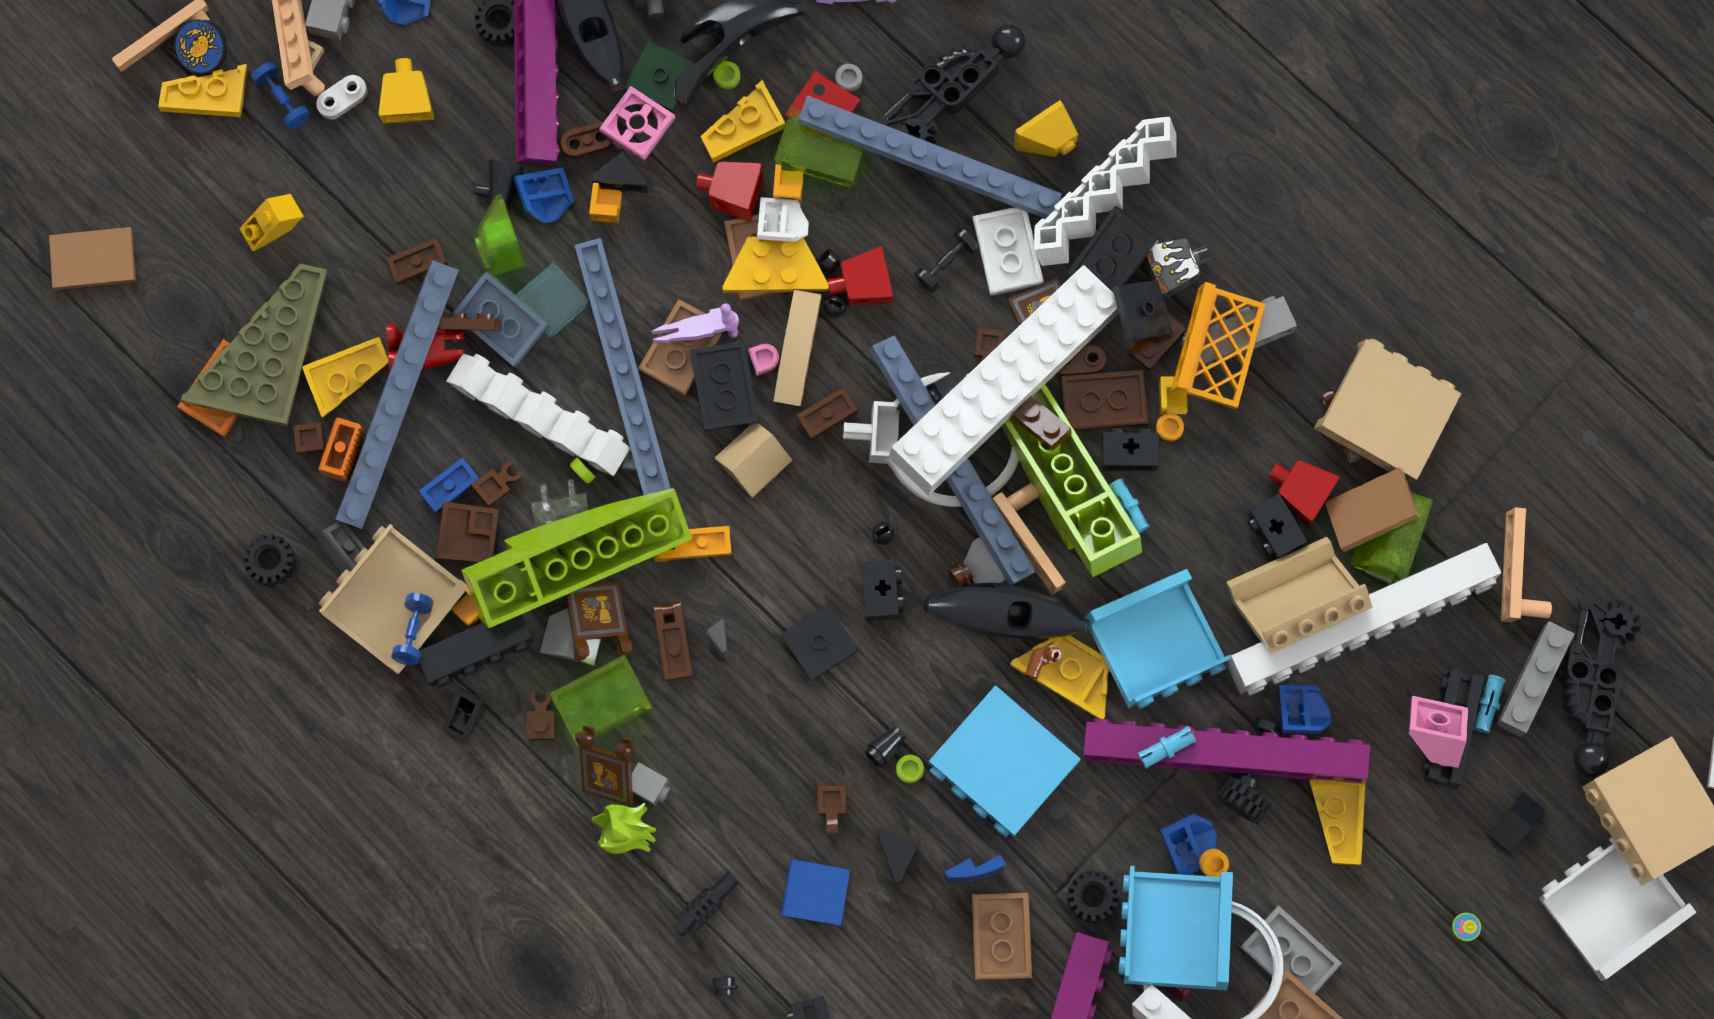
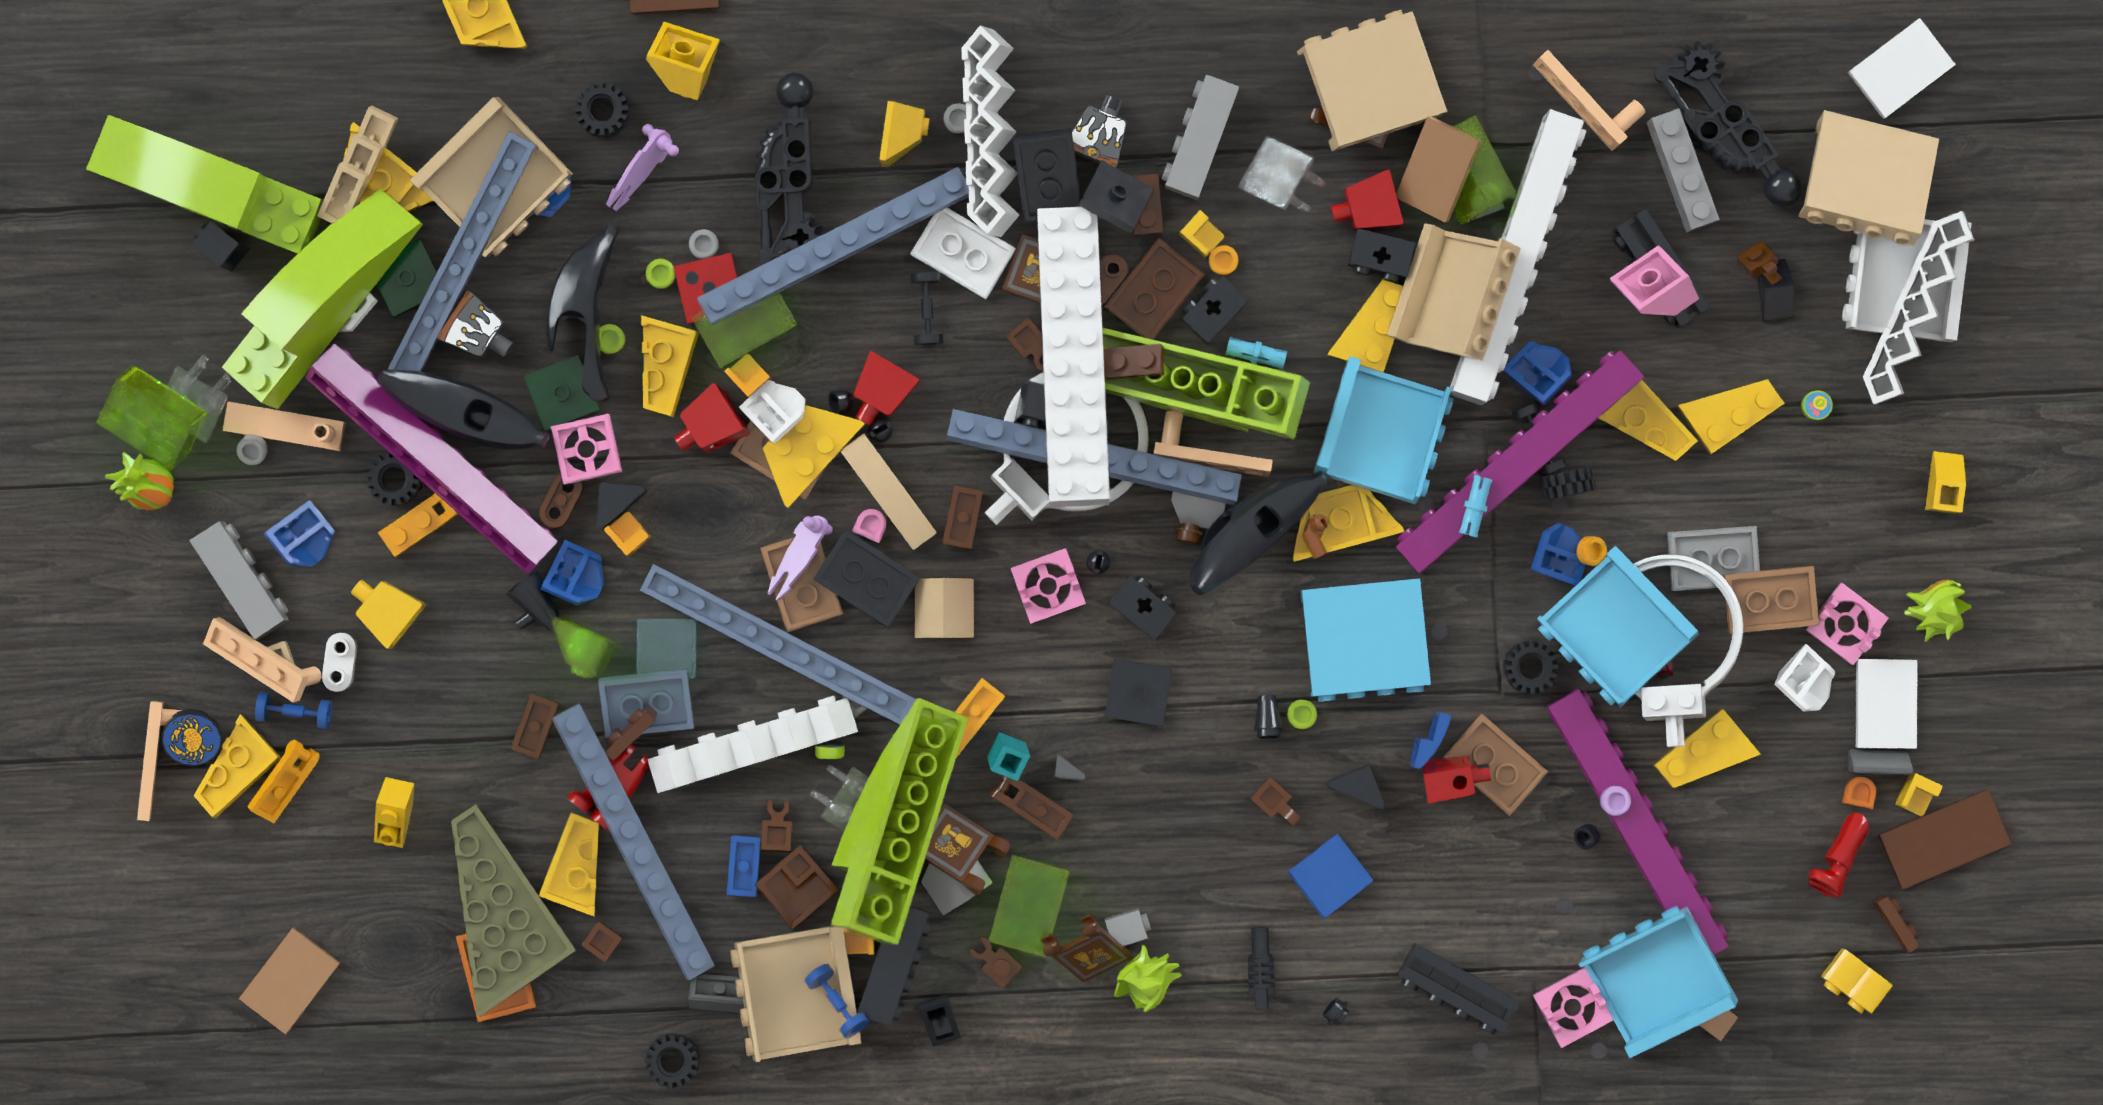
camera: 50 degrees left, 10 degrees up
orange brick [318,417,366,483] -> none
light orange fence [1171,282,1265,409] -> none
medium azure pin [1473,675,1506,734] -> none
none -> light orange plate [247,739,320,823]
none -> light orange plate [378,493,459,557]
none -> lime tile [646,259,676,289]
none -> light grey tile [944,103,966,134]
none -> teal brick [987,732,1030,781]
none -> bright pink piece [1011,548,1086,624]
none -> clear plate [1238,136,1326,214]
none -> yellow wing [1327,280,1403,372]
none -> red torso [1423,756,1491,803]
none -> yellow wing [1677,379,1785,454]
none -> reddish brown plate [1736,240,1782,285]
none -> white brick [1863,211,1974,404]

